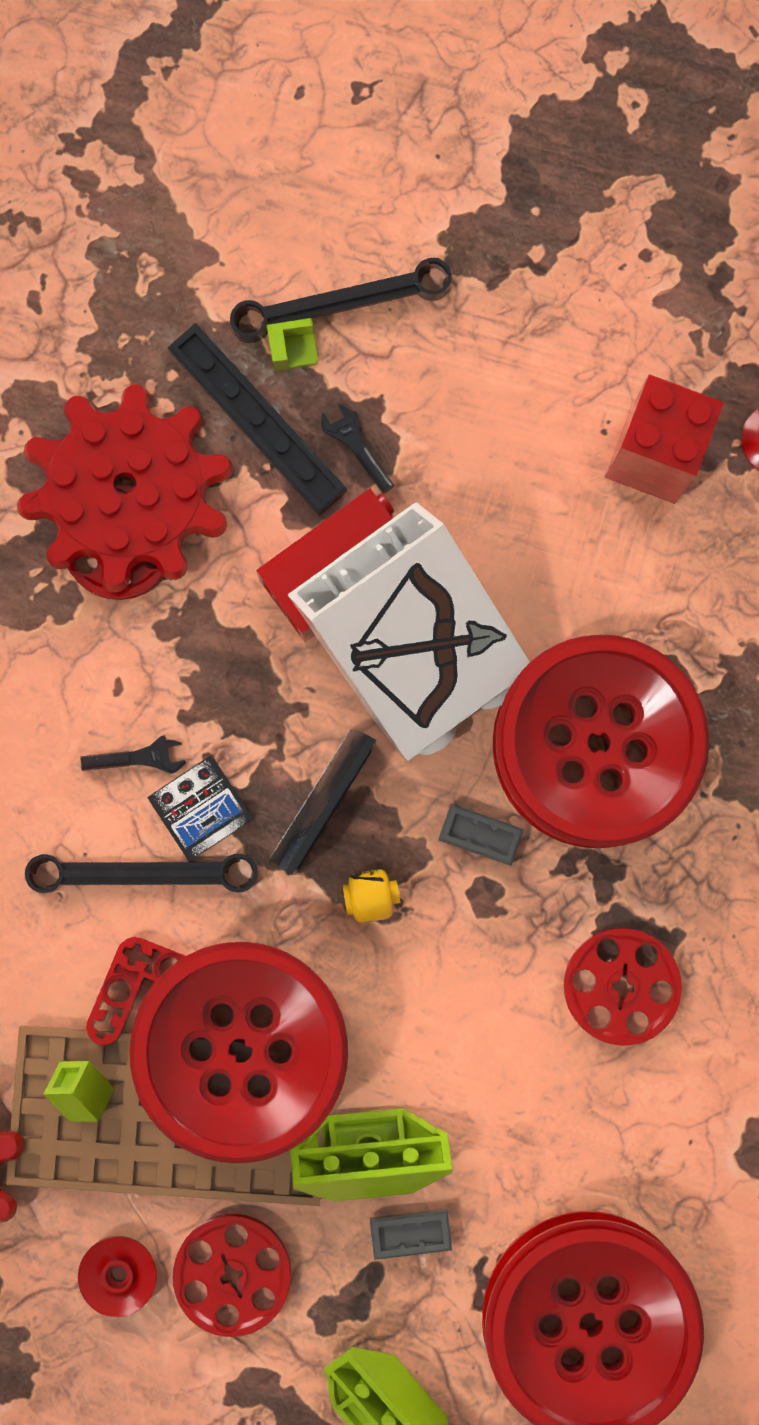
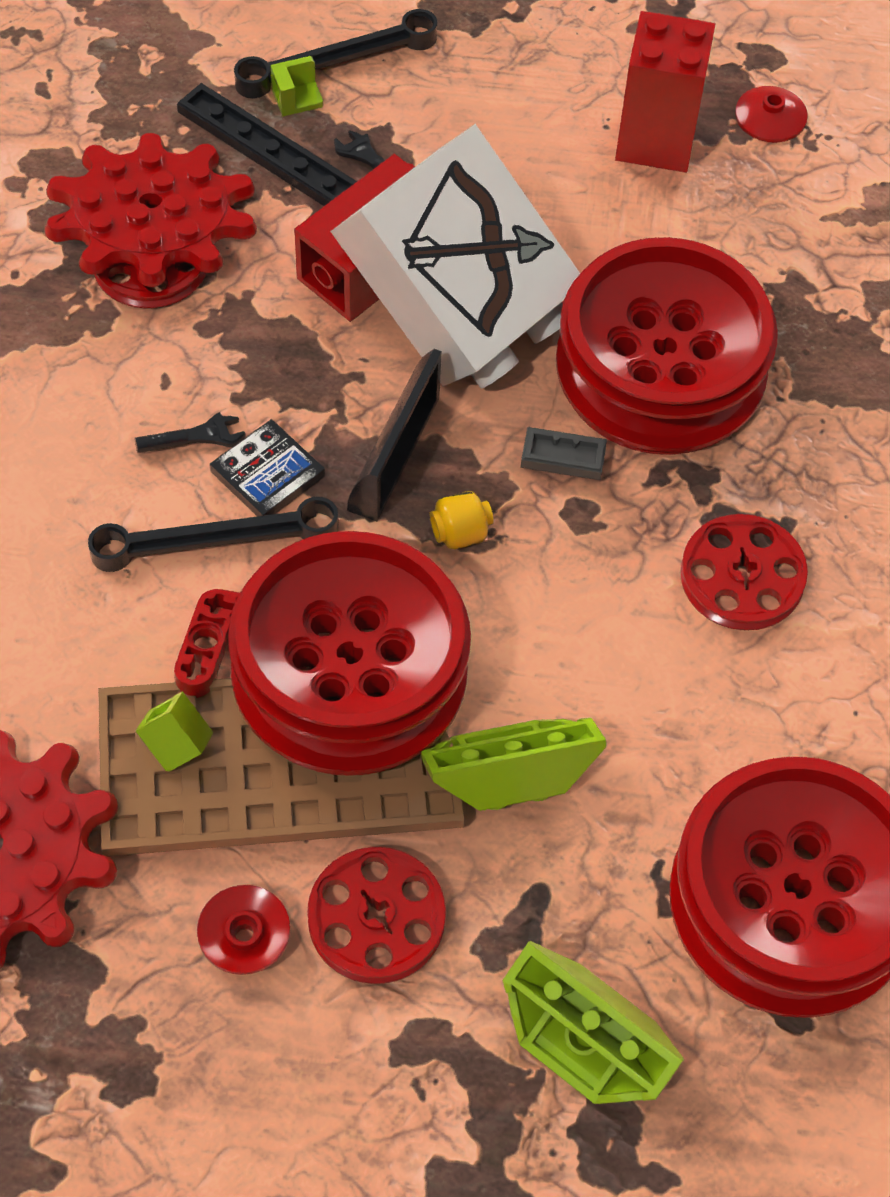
camera: 10 degrees left, 25 degrees down
dark grey plate [370,1209,452,1260] -> none

